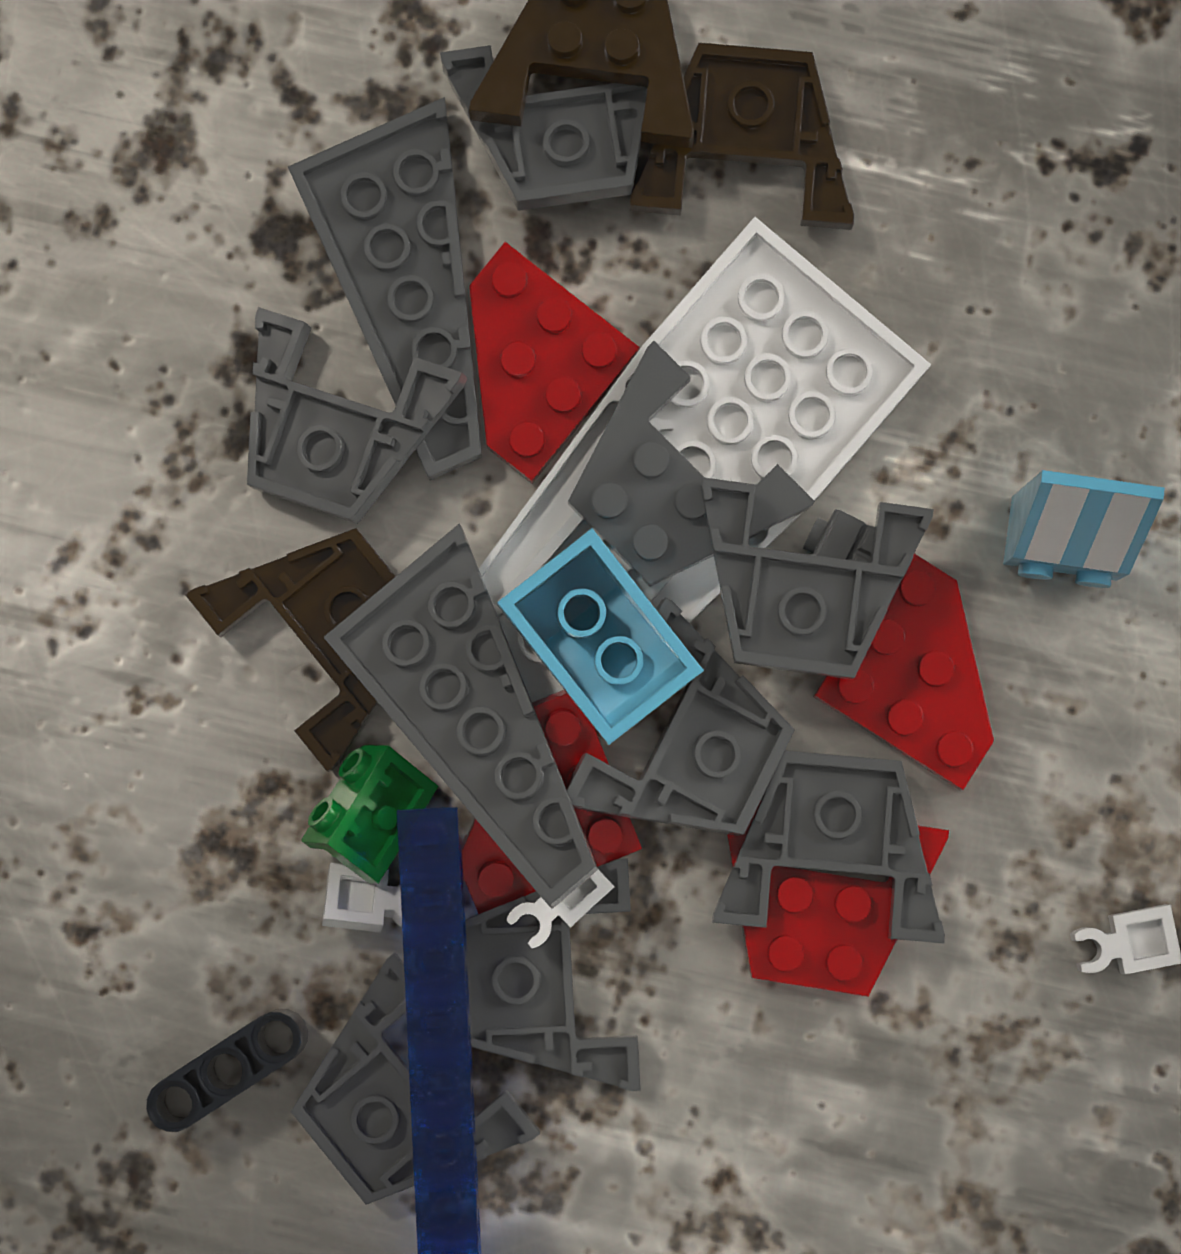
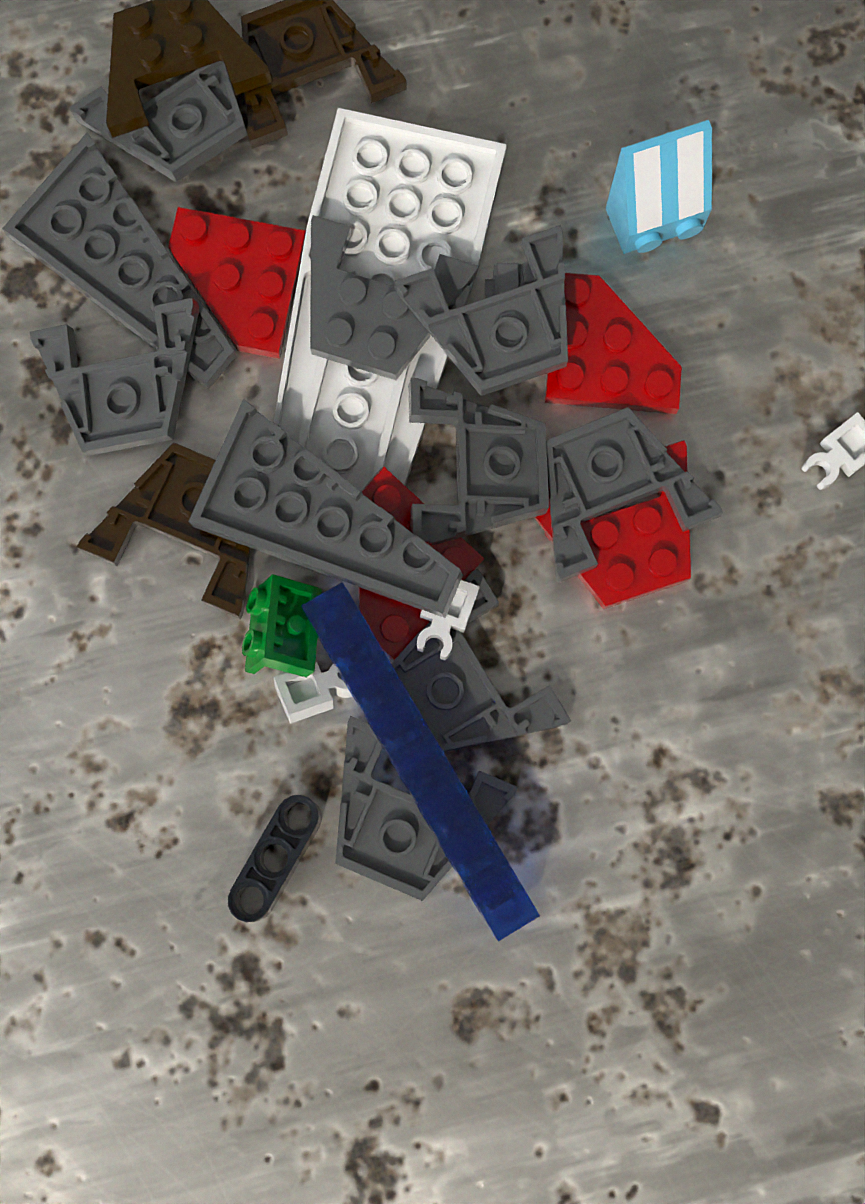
camera: 30 degrees left, 5 degrees down
medium azure slope [497,528,704,745] -> none

